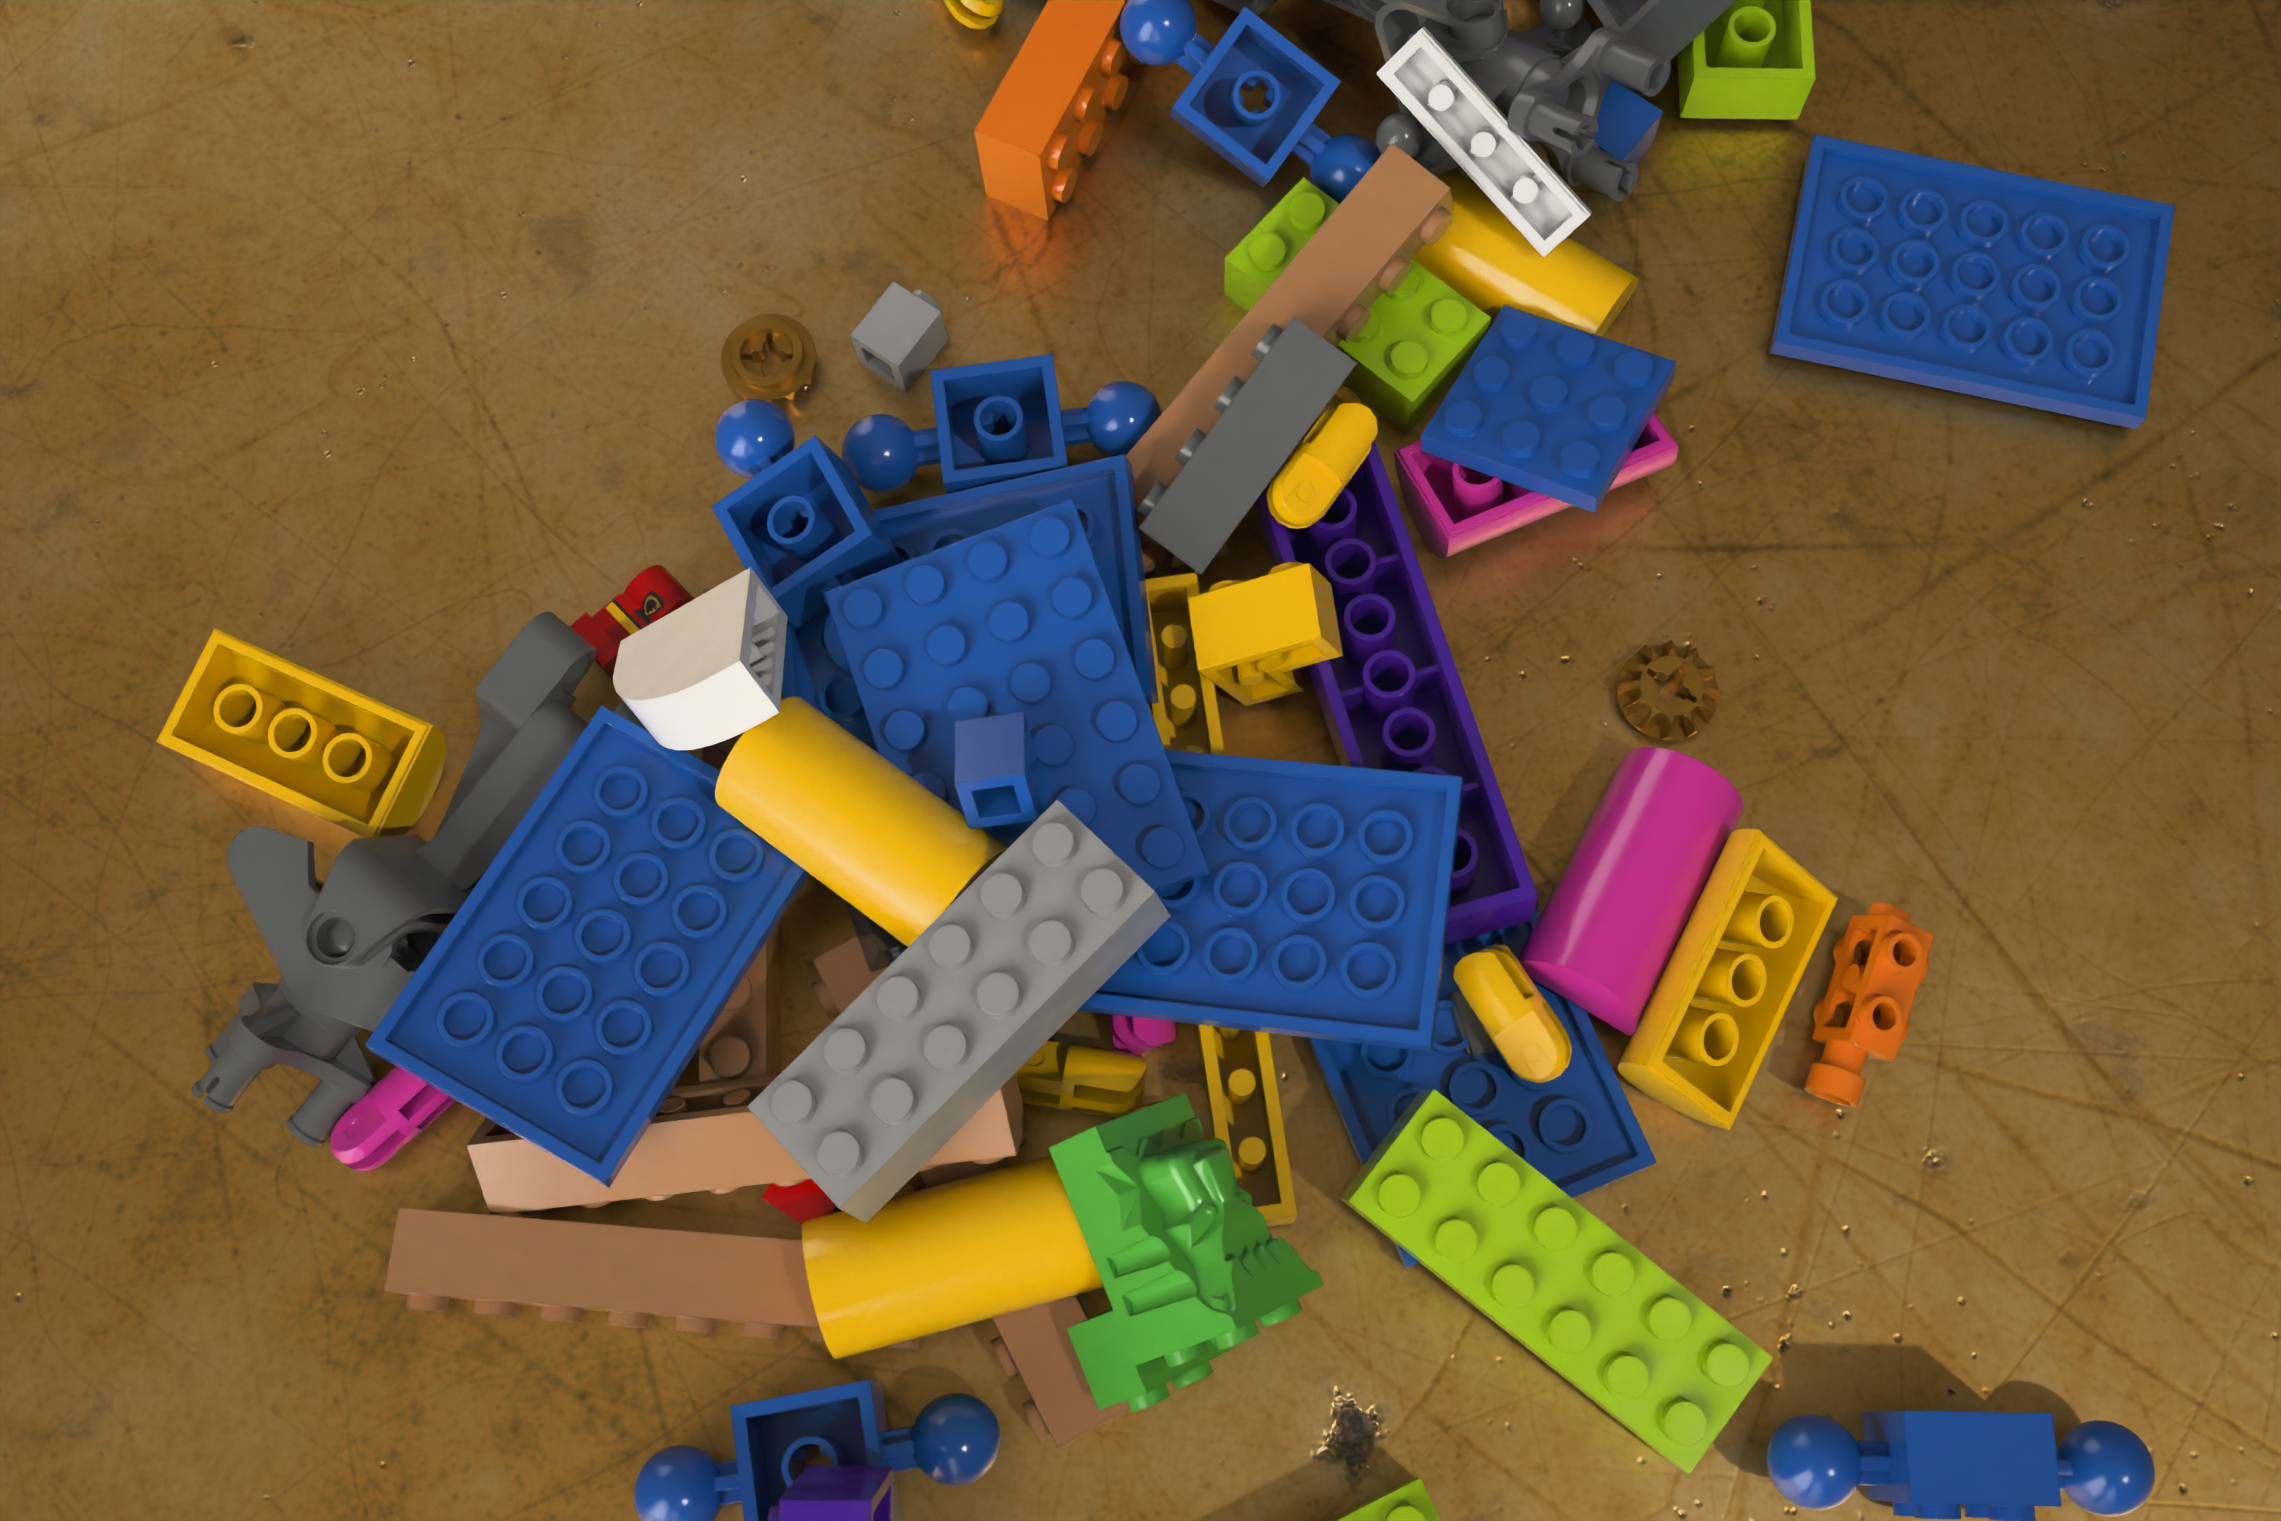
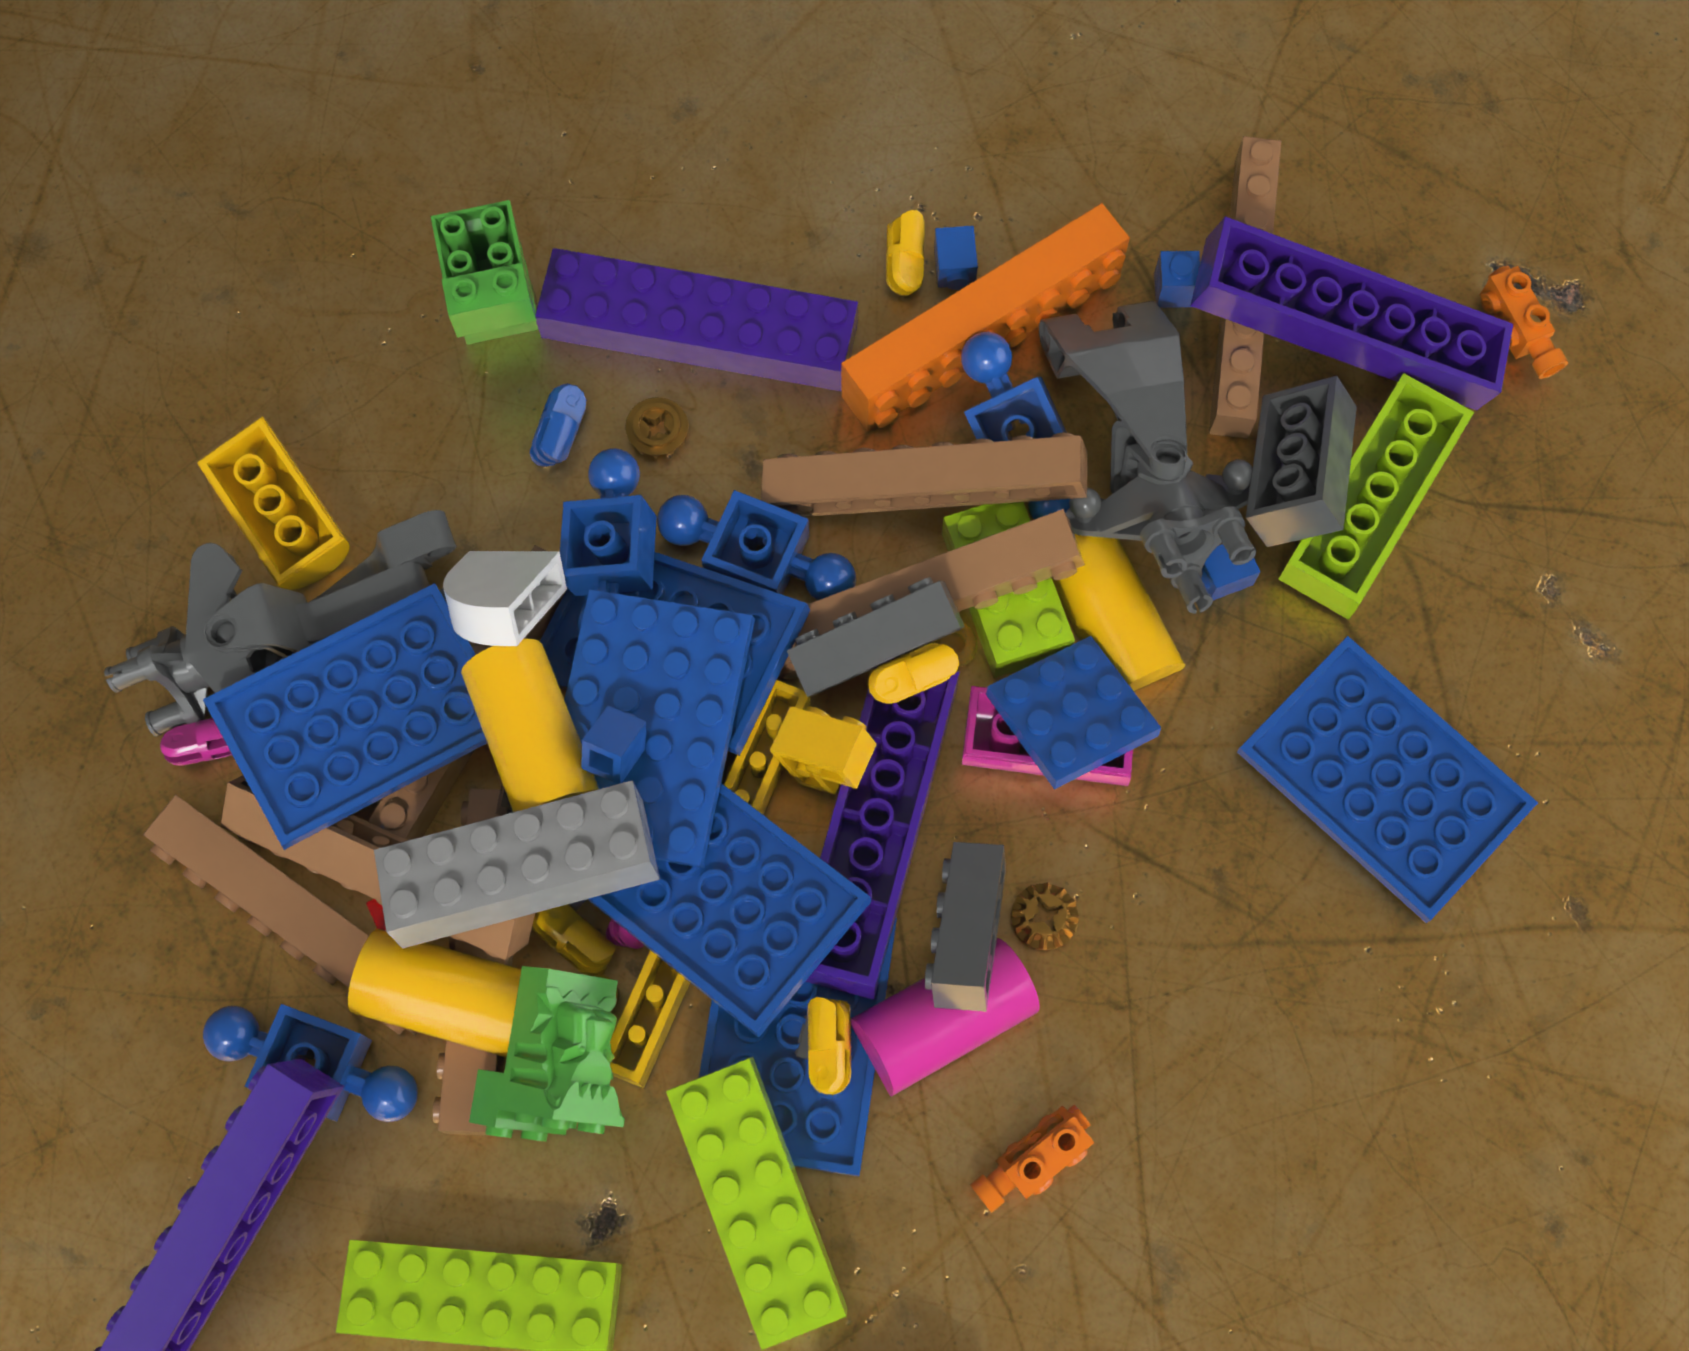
camera: 25 degrees right, 0 degrees up
red leg [569,565,695,680] -> none
light grey brick [850,281,948,393] -> none
white brick [1376,26,1592,258] -> none
yellow brick [1618,829,1838,1130] -> none
none -> bright green brick [430,200,539,345]
none -> blue arm [530,383,587,467]
none -> dark purple brick [535,248,858,392]
none -> medium nougat brick [761,433,1087,517]
none -> dark grey brick [925,842,1006,1012]

